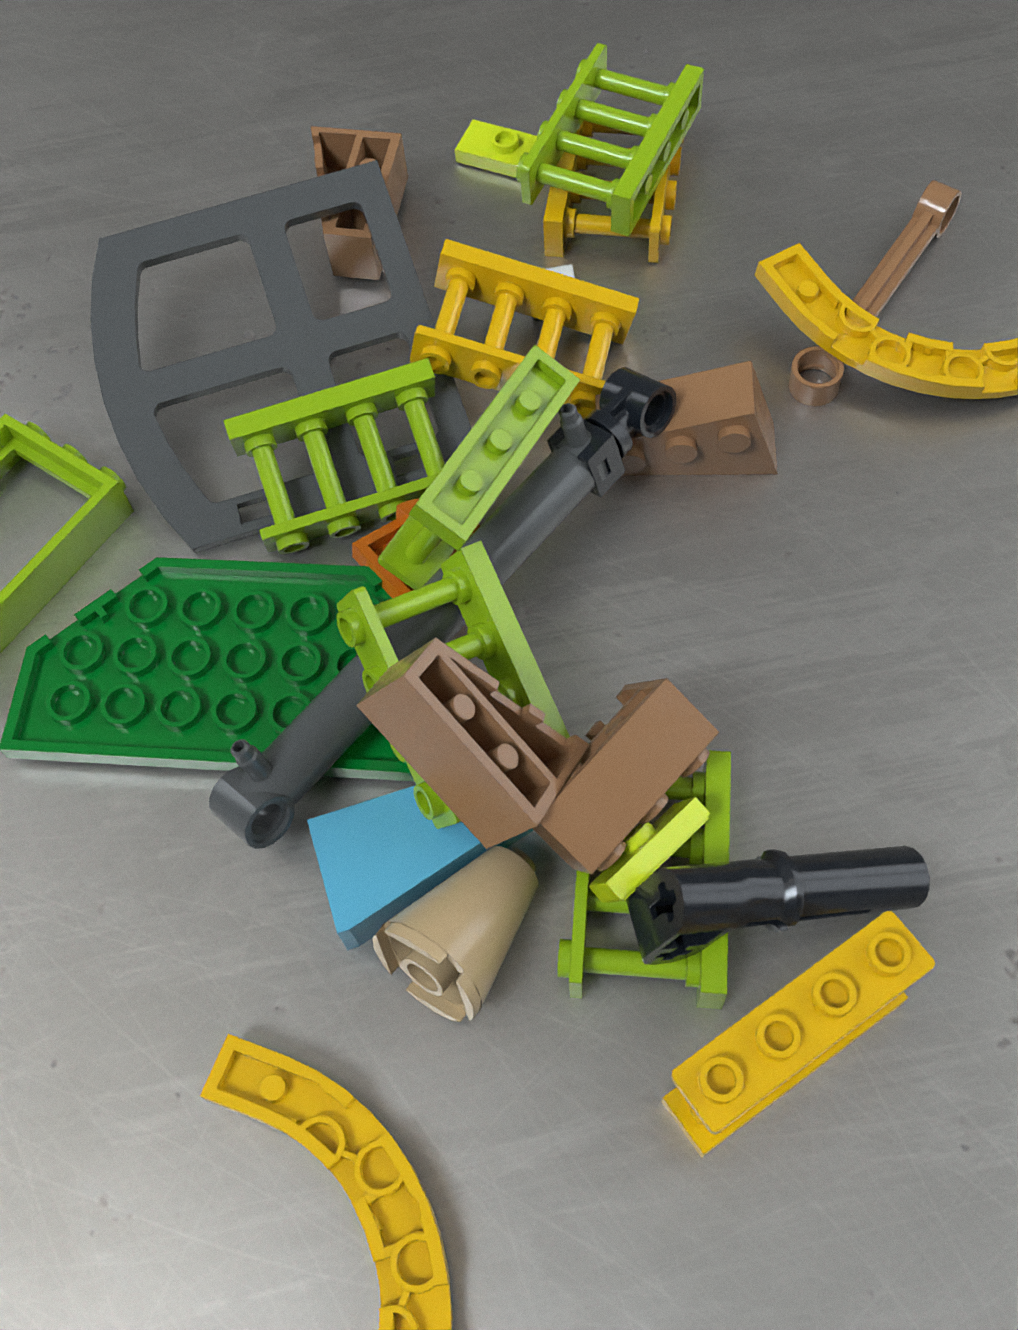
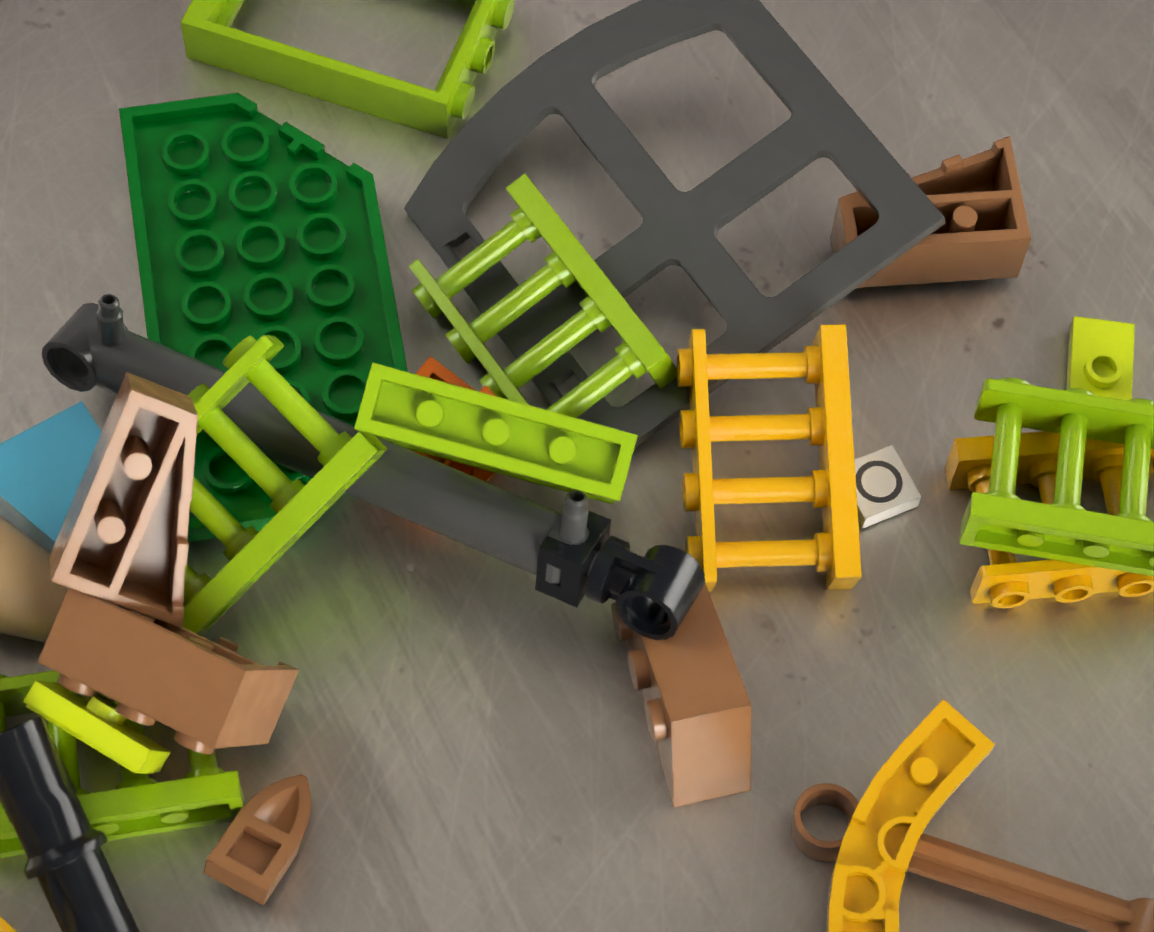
camera: 65 degrees right, 0 degrees up
none -> medium nougat plate [203,774,311,906]

